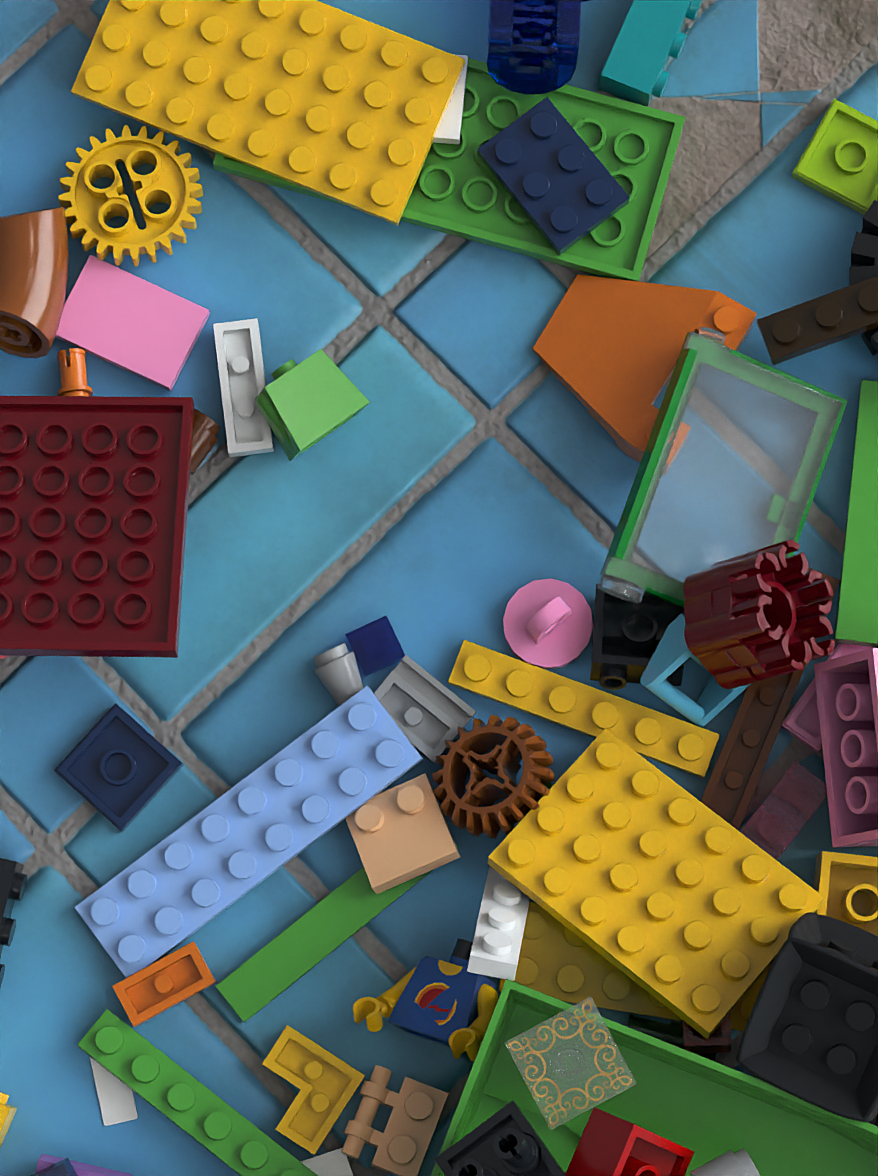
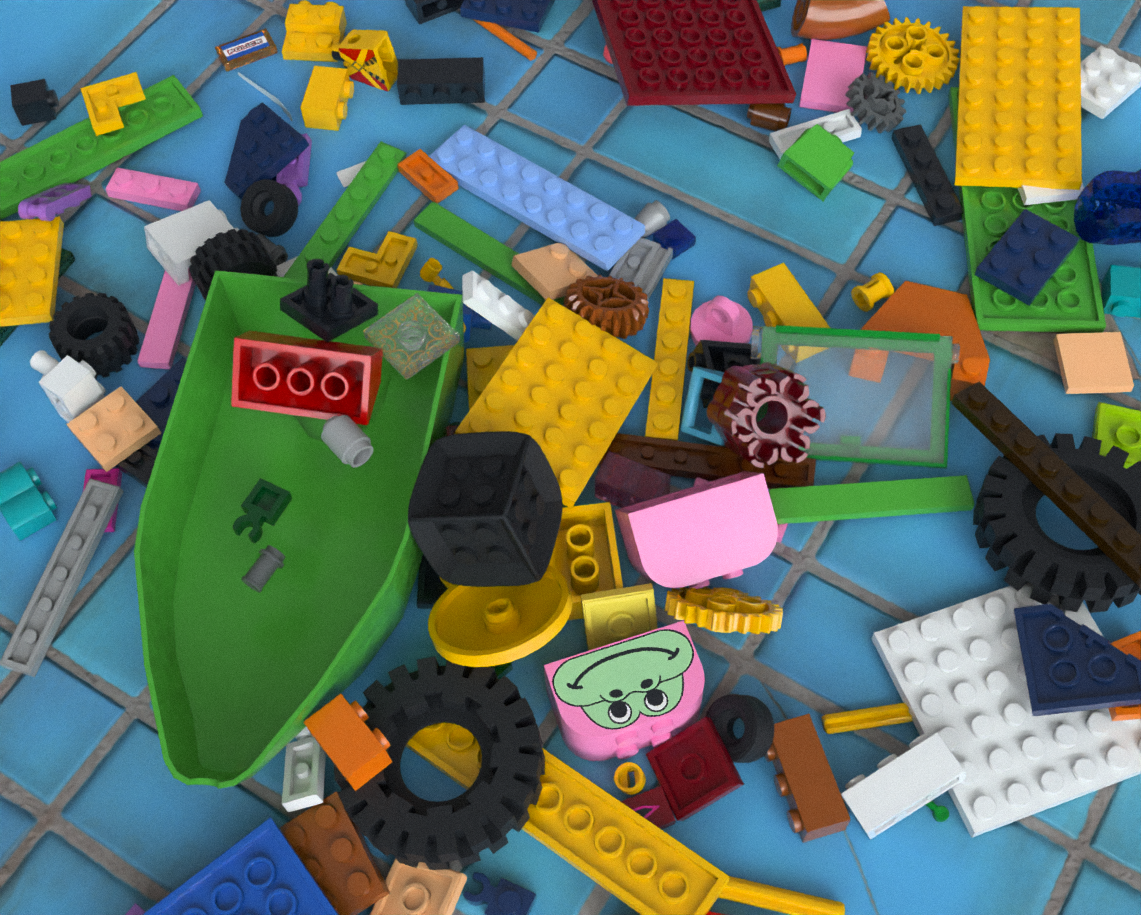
camera: 75 degrees right, 20 degrees down
dark blue tile [54,703,184,832] -> none
none -> yellow brick [747,262,830,363]
none -> dark grey gear [845,72,906,134]
none -> yellow bush [851,272,894,312]
none -> black plate [891,124,963,226]
none -> light nougat tile [1053,332,1134,394]

